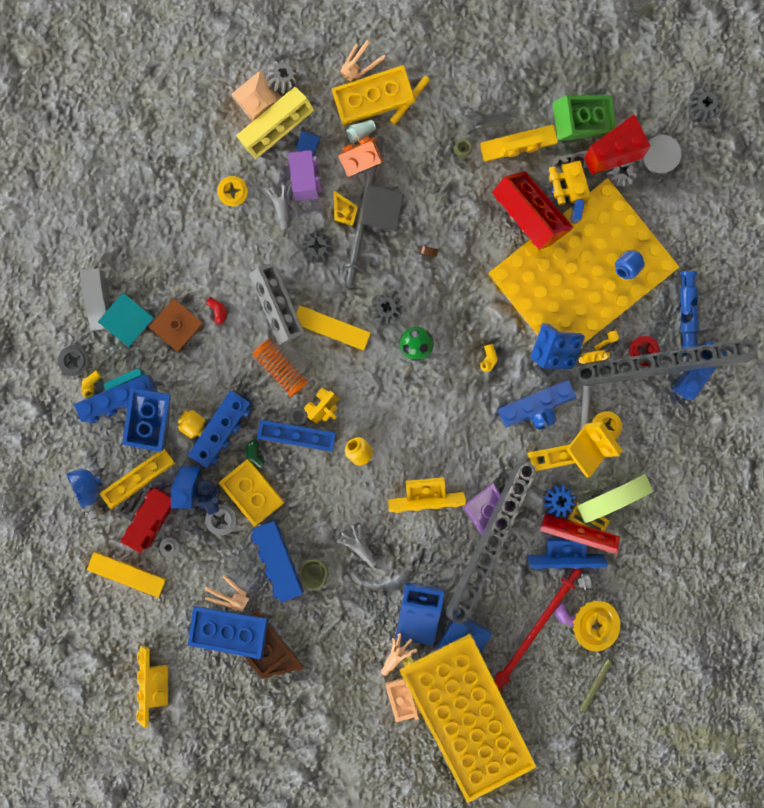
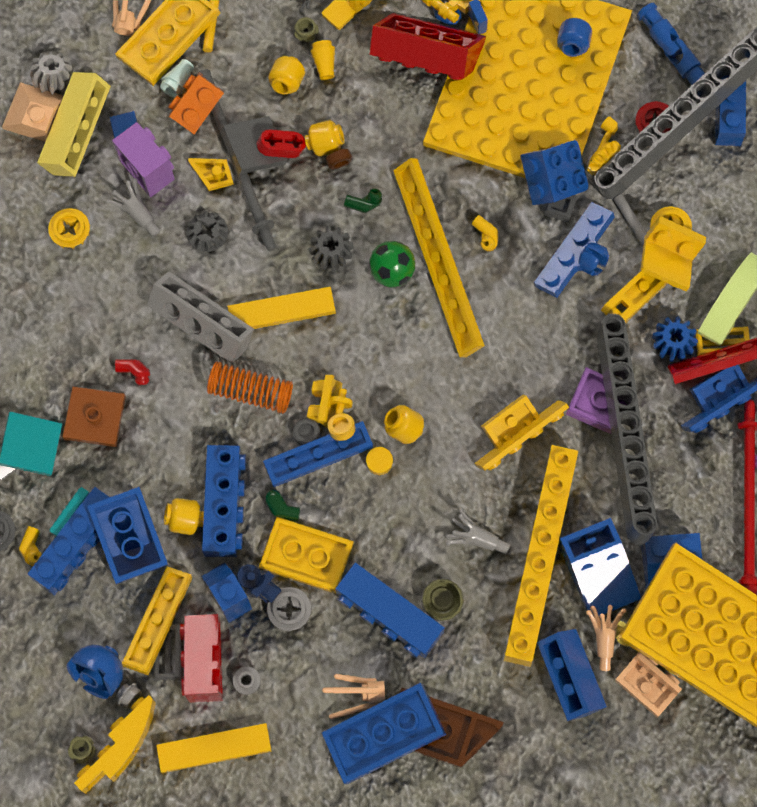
camera: 25 degrees left, 15 degrees down
none -> olive plate [68,736,96,764]
none -> yellow slope [74,695,156,794]
none -> red beam [256,130,306,158]
none -> yellow head [268,56,305,95]
none -> yellow head [305,120,345,157]
none -> yellow cone [310,40,335,80]
none -> yellow tile [328,413,356,441]
none -> dark green arm [344,188,382,213]
none -> yellow tile [366,447,393,475]
none -> yellow plate [393,158,485,357]
none -> yellow brick [504,445,578,667]
none -> blue brick [537,629,607,721]

